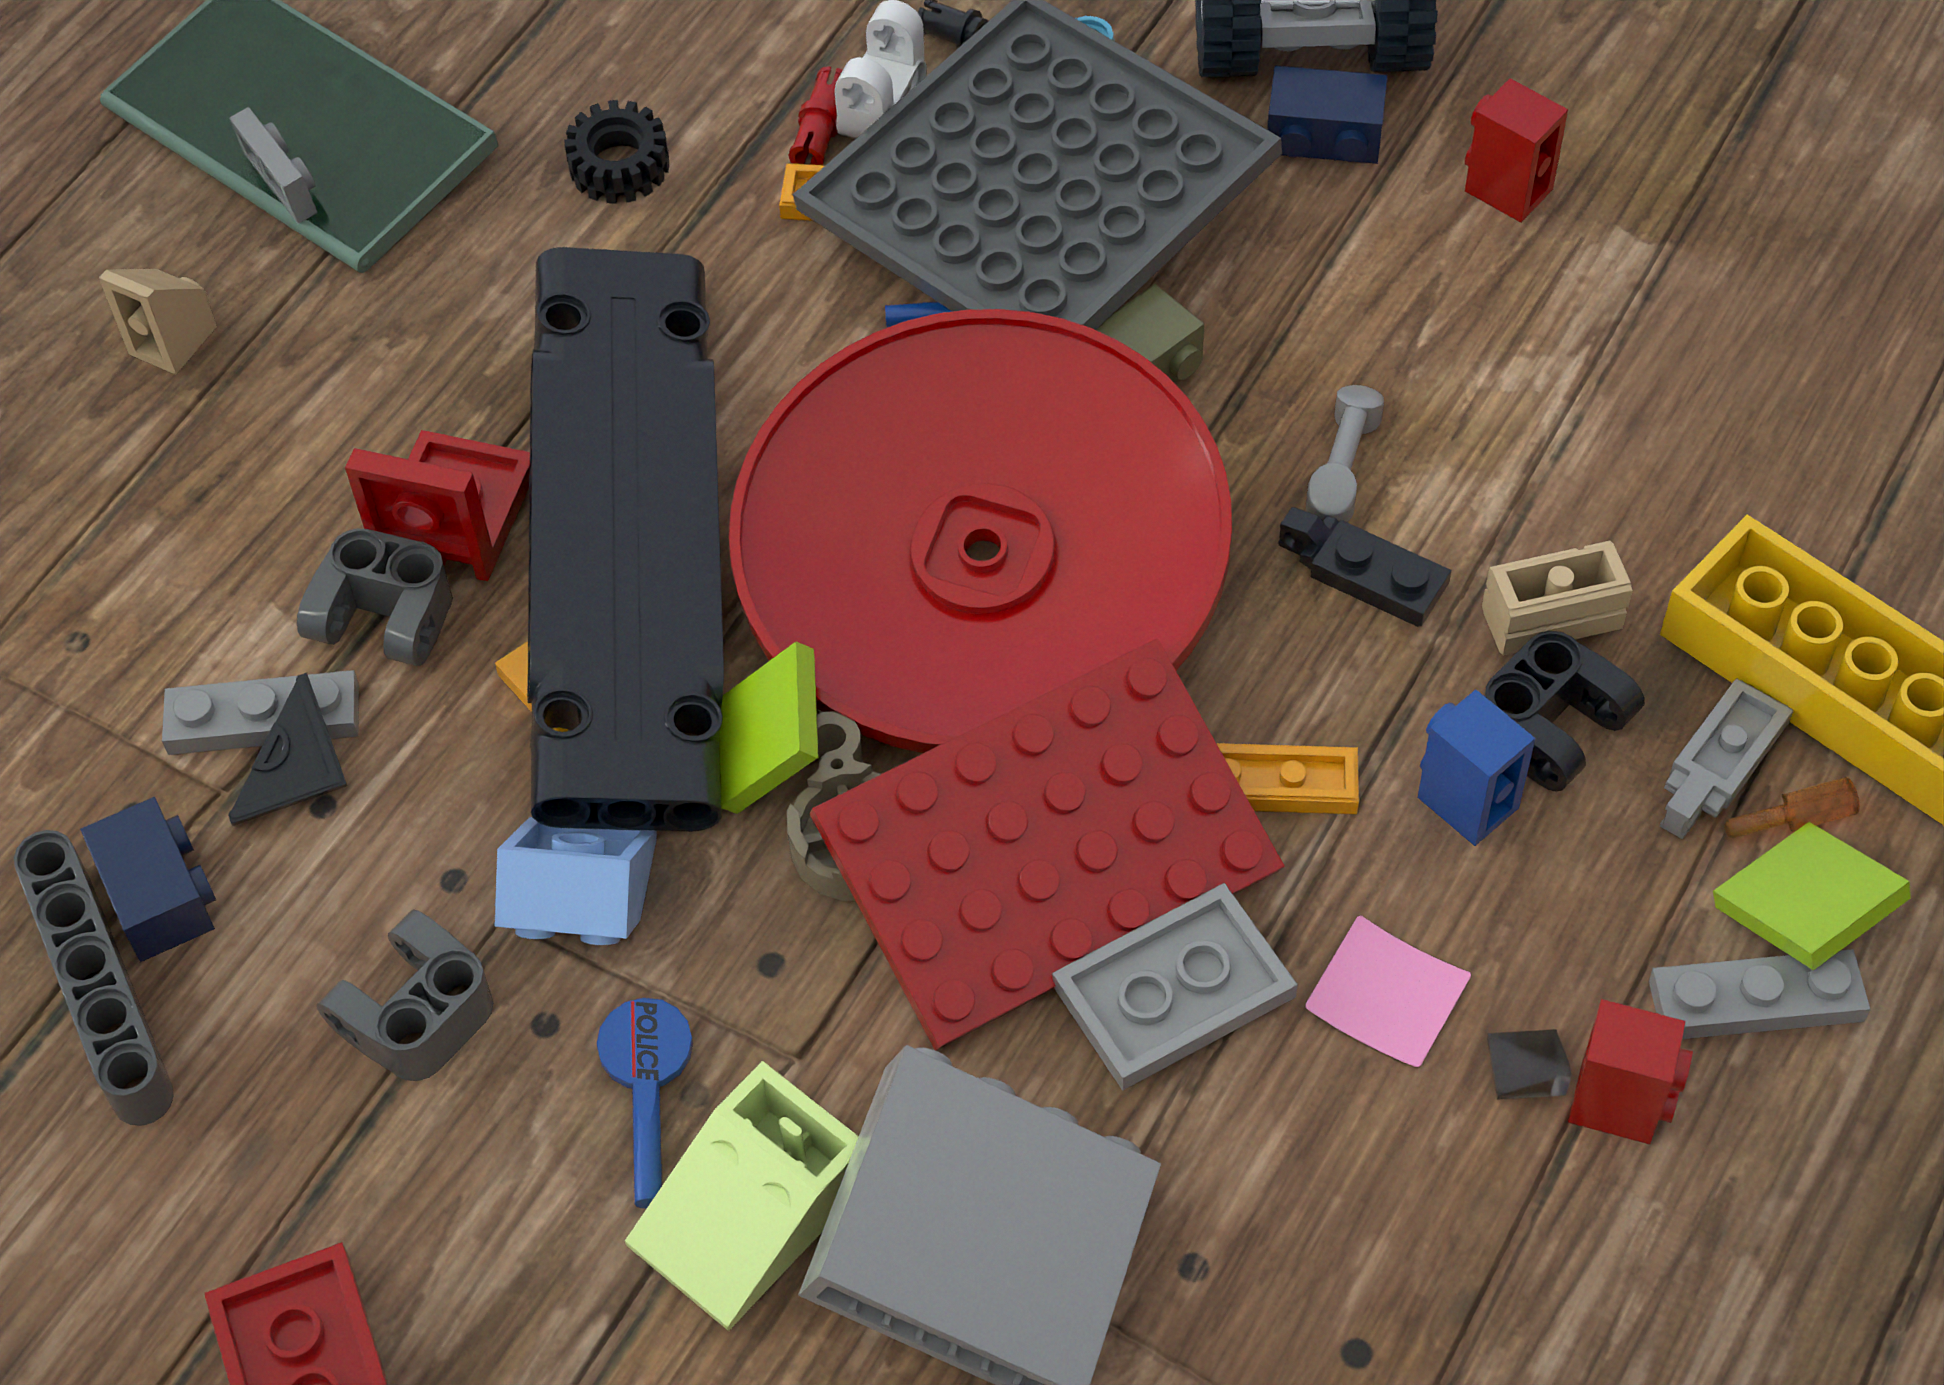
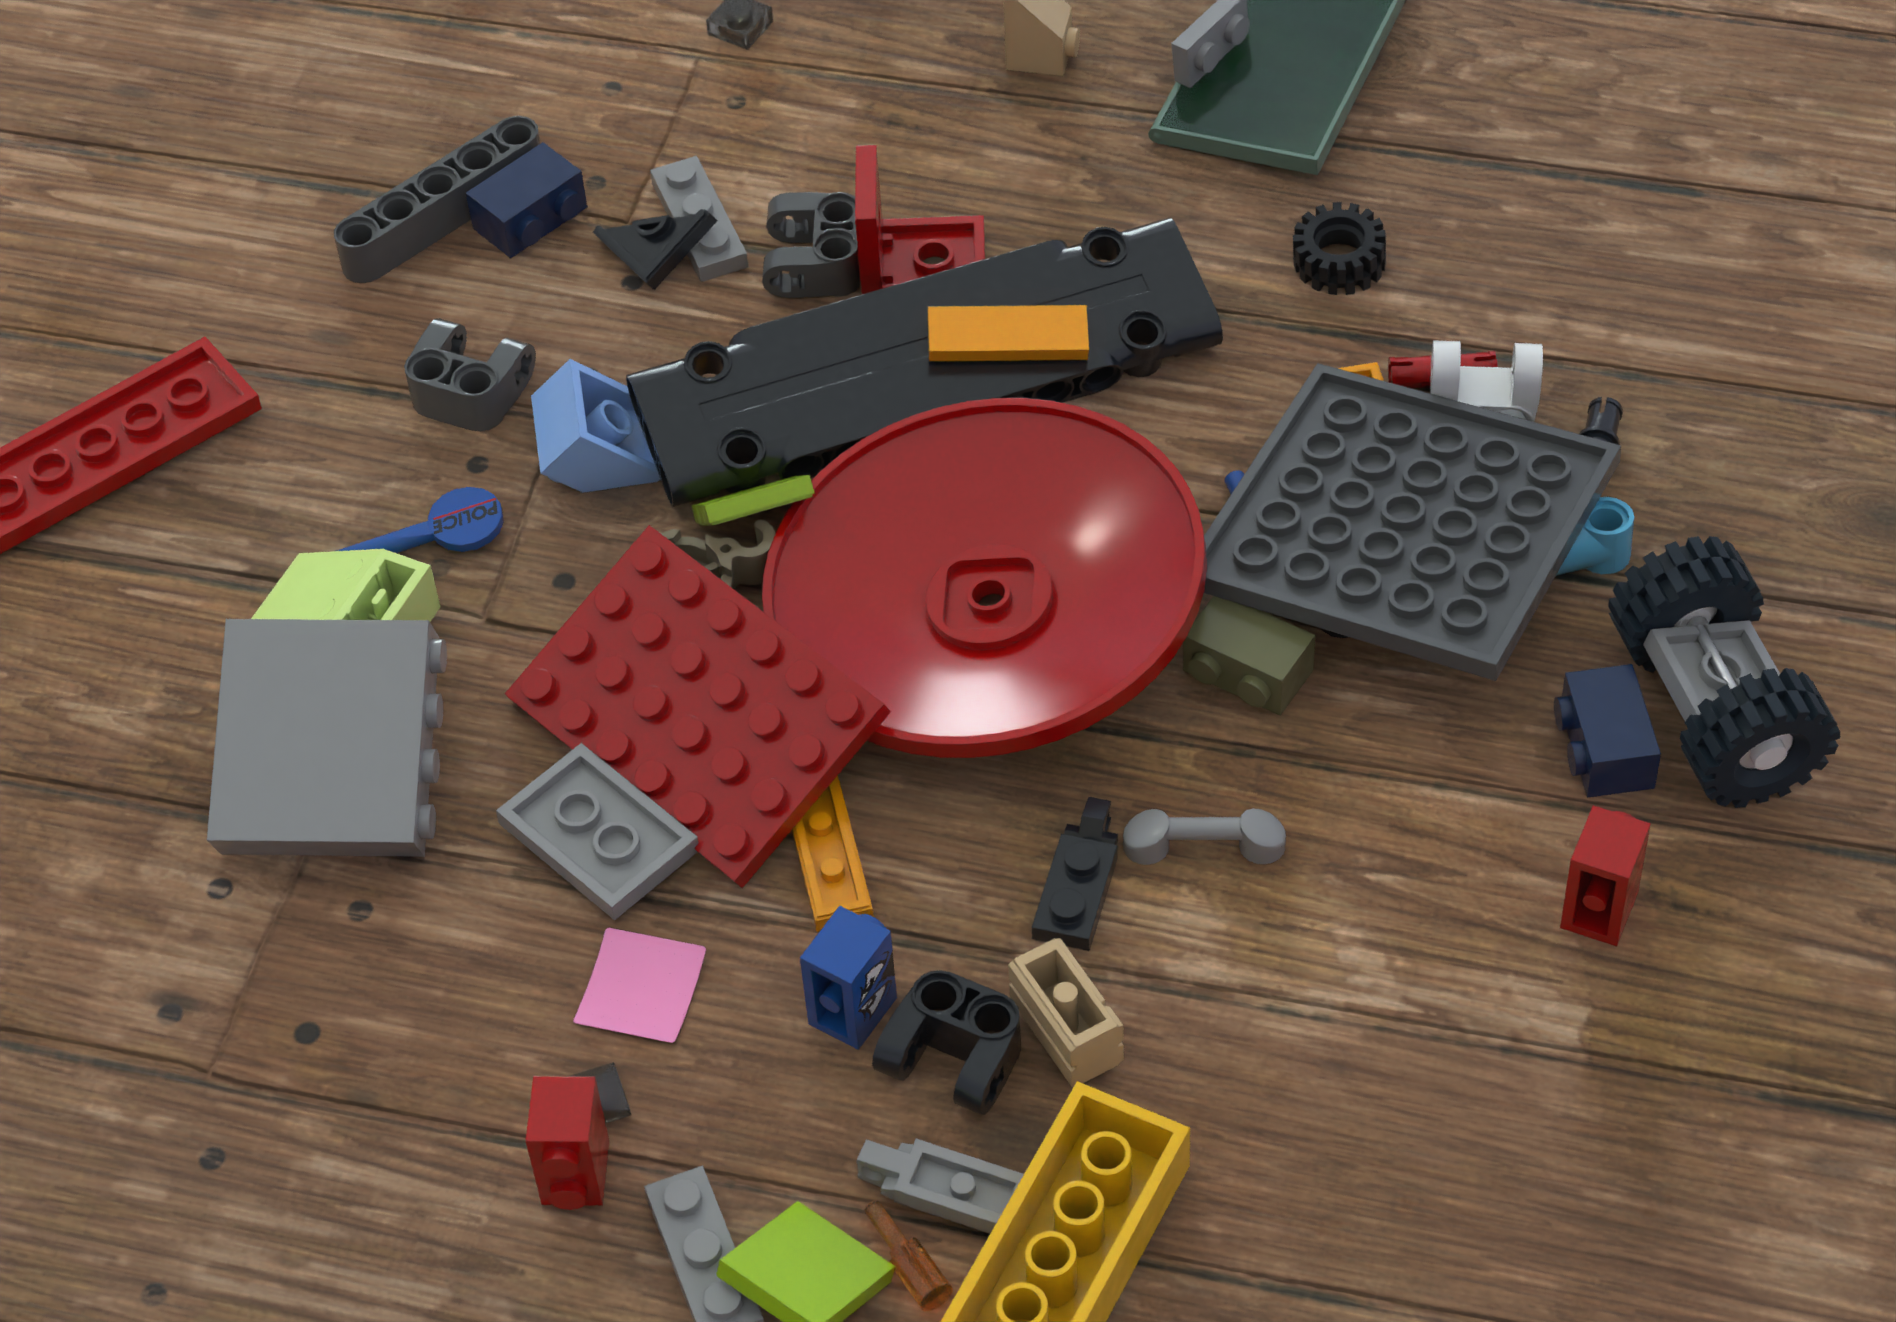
camera: 75 degrees right, 5 degrees down
none -> light orange tile [927,305,1089,361]

